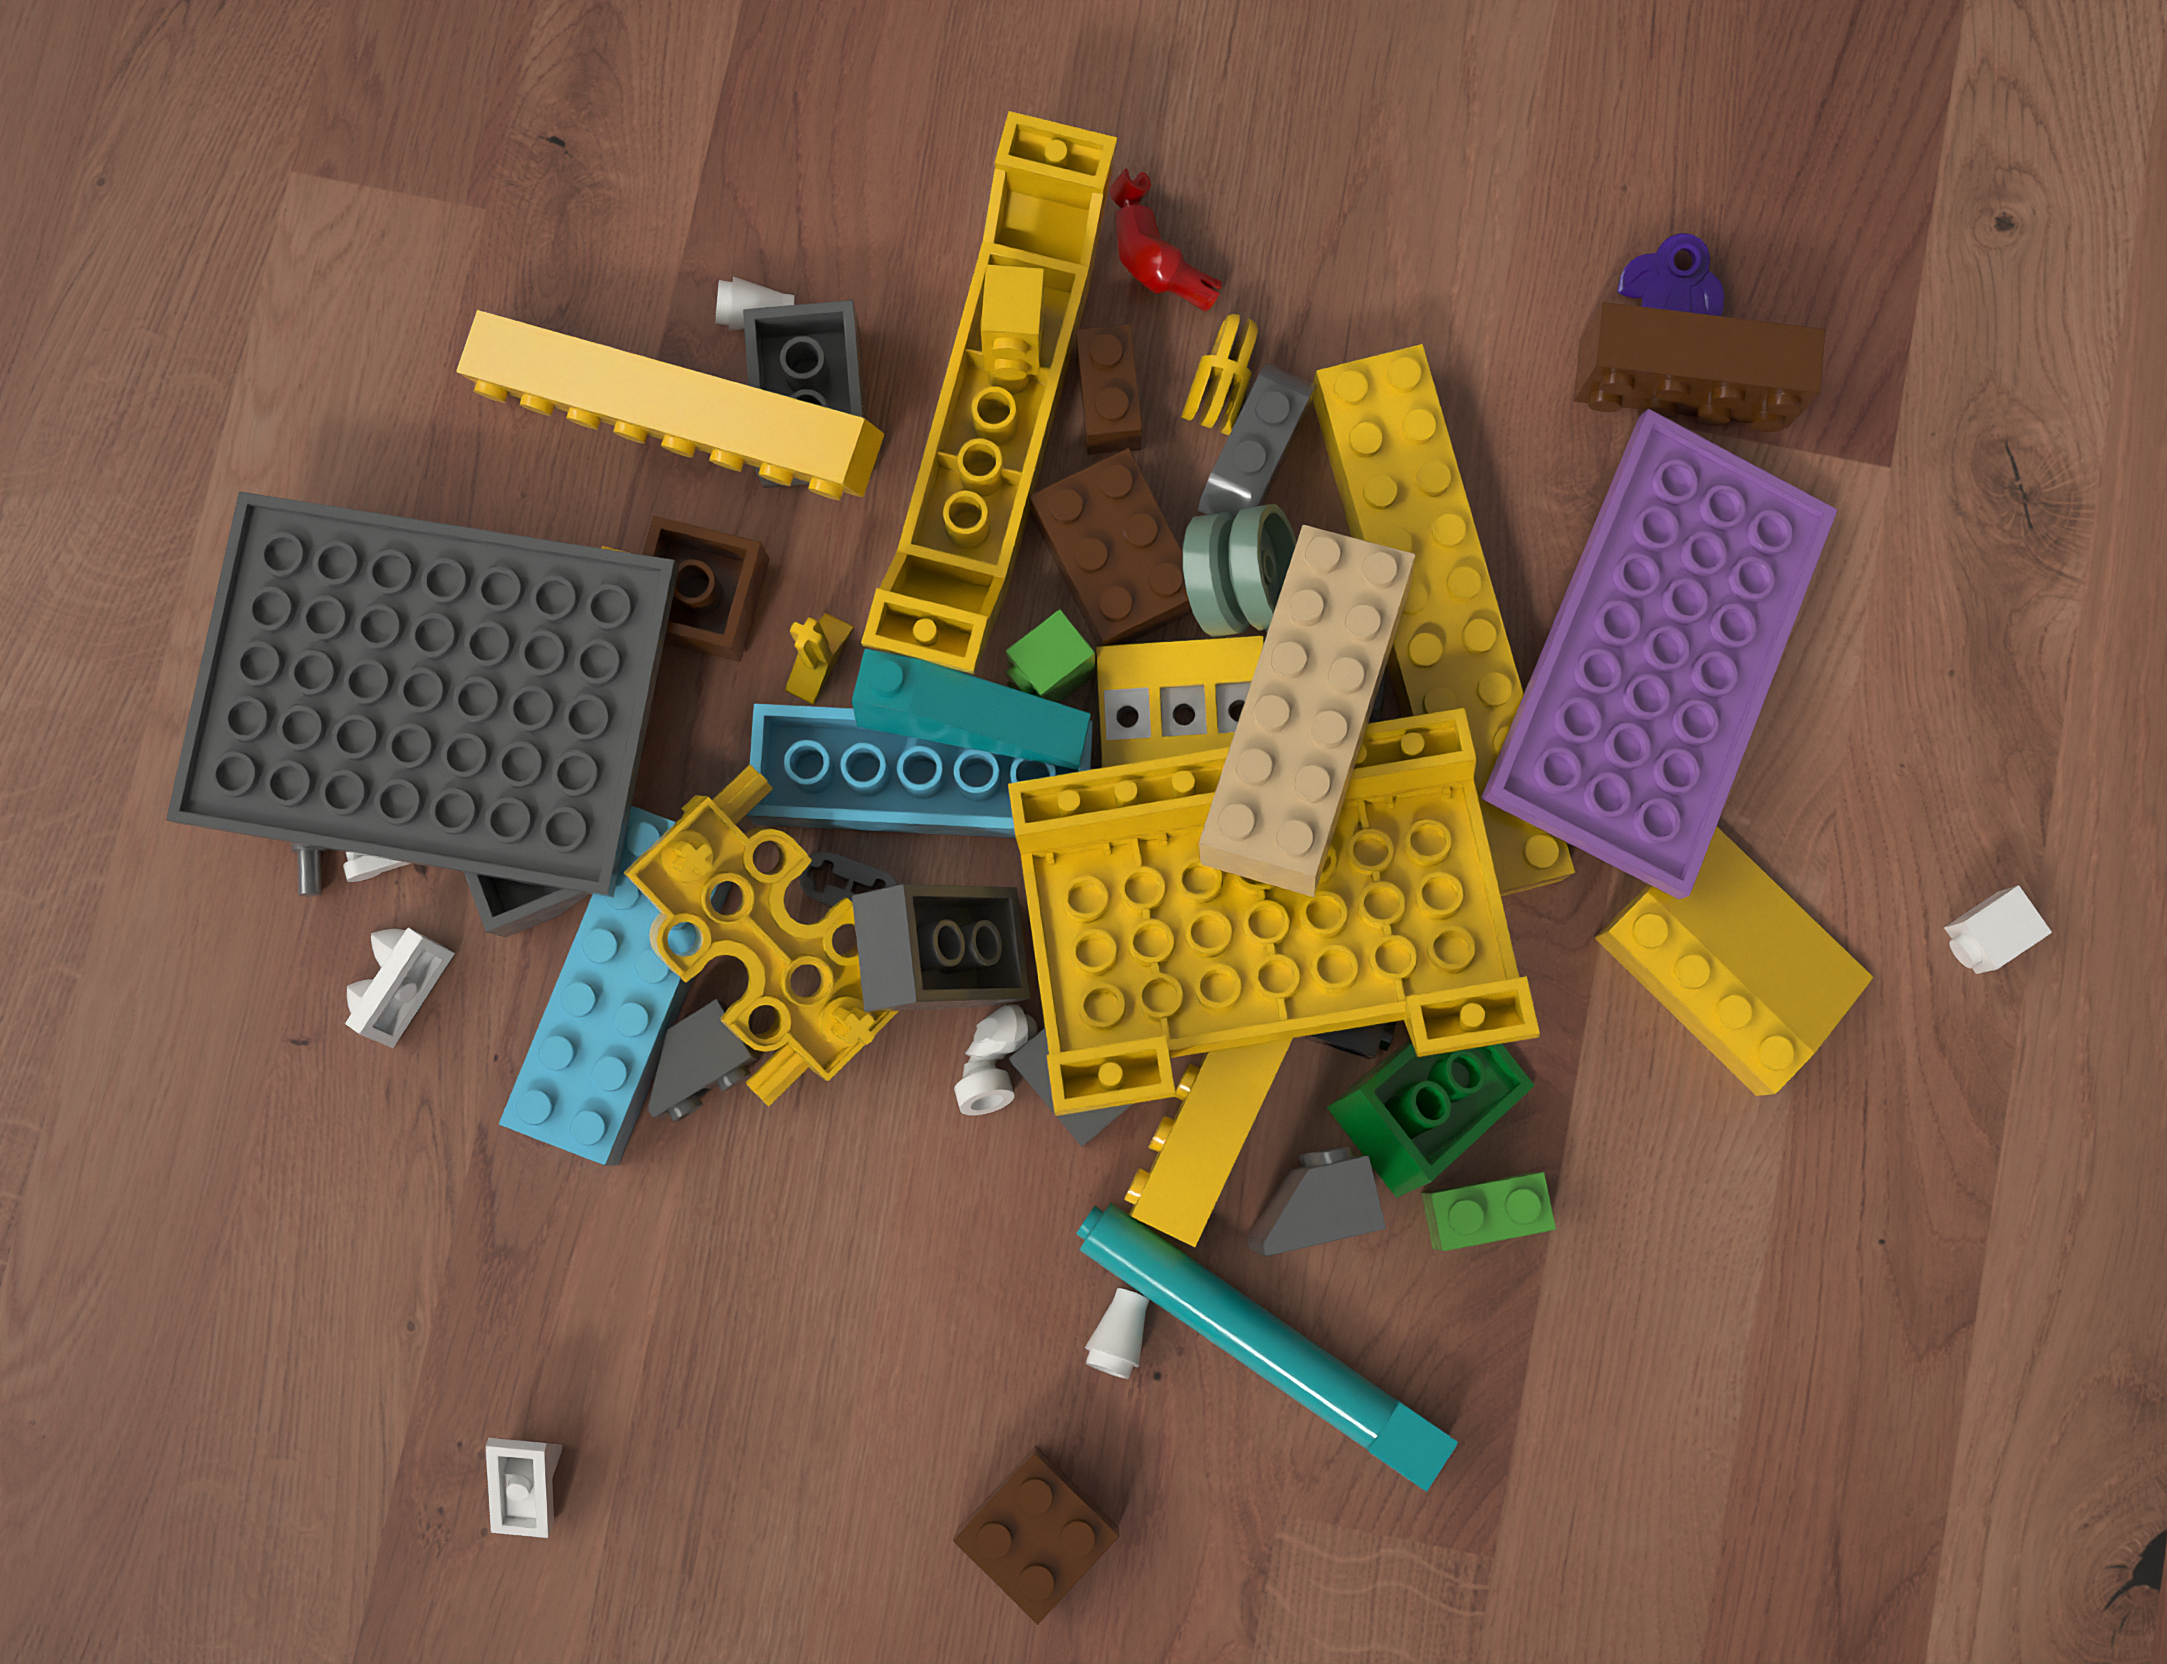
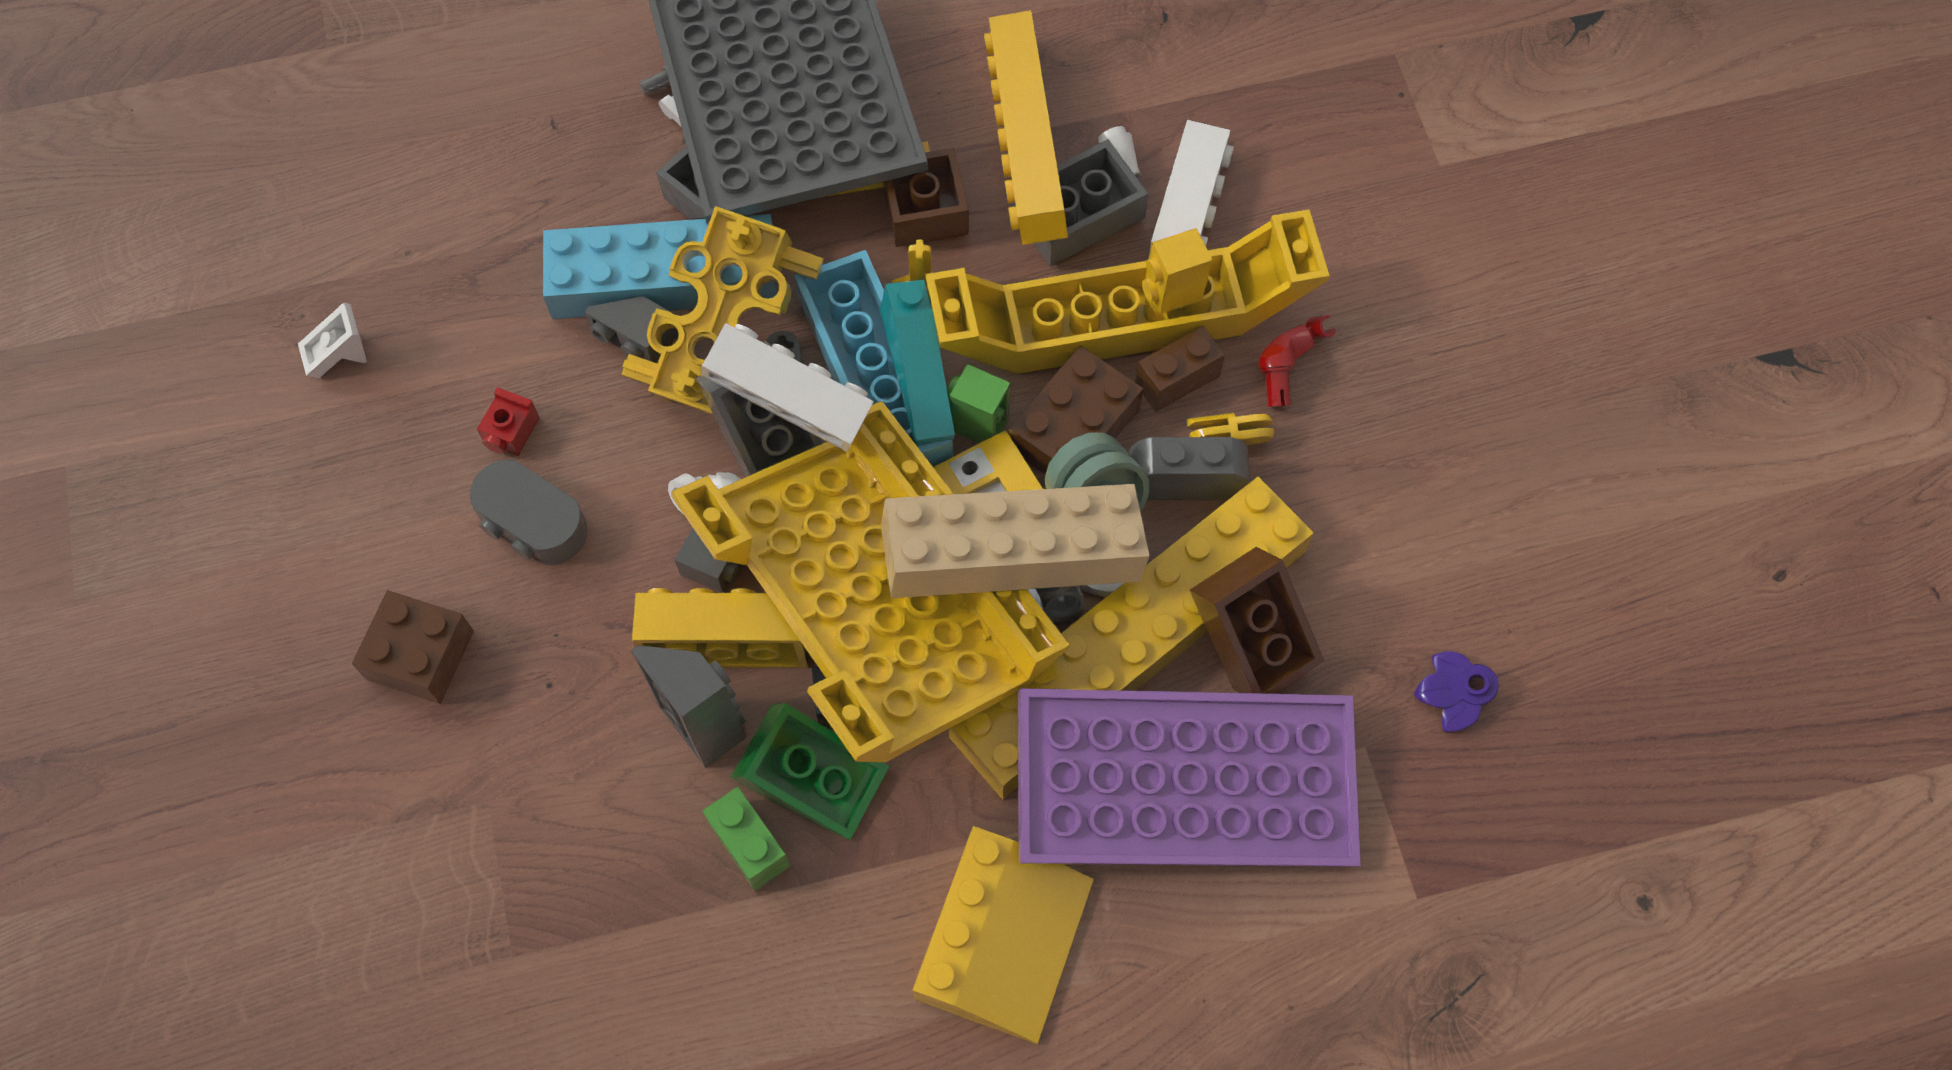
camera: 65 degrees right, 15 degrees down
white tile [345,927,455,1048] -> none
teal brick [1076,1202,1459,1492] -> none
white cone [1085,1288,1149,1379] -> none
reddish brown brick [1574,302,1826,432] -> none
none -> dark grey brick [470,460,587,565]
none -> red brick [477,387,540,456]
none -> white brick [701,323,874,452]
none -> white brick [1148,120,1234,259]
none -> reddish brown brick [1189,547,1324,694]

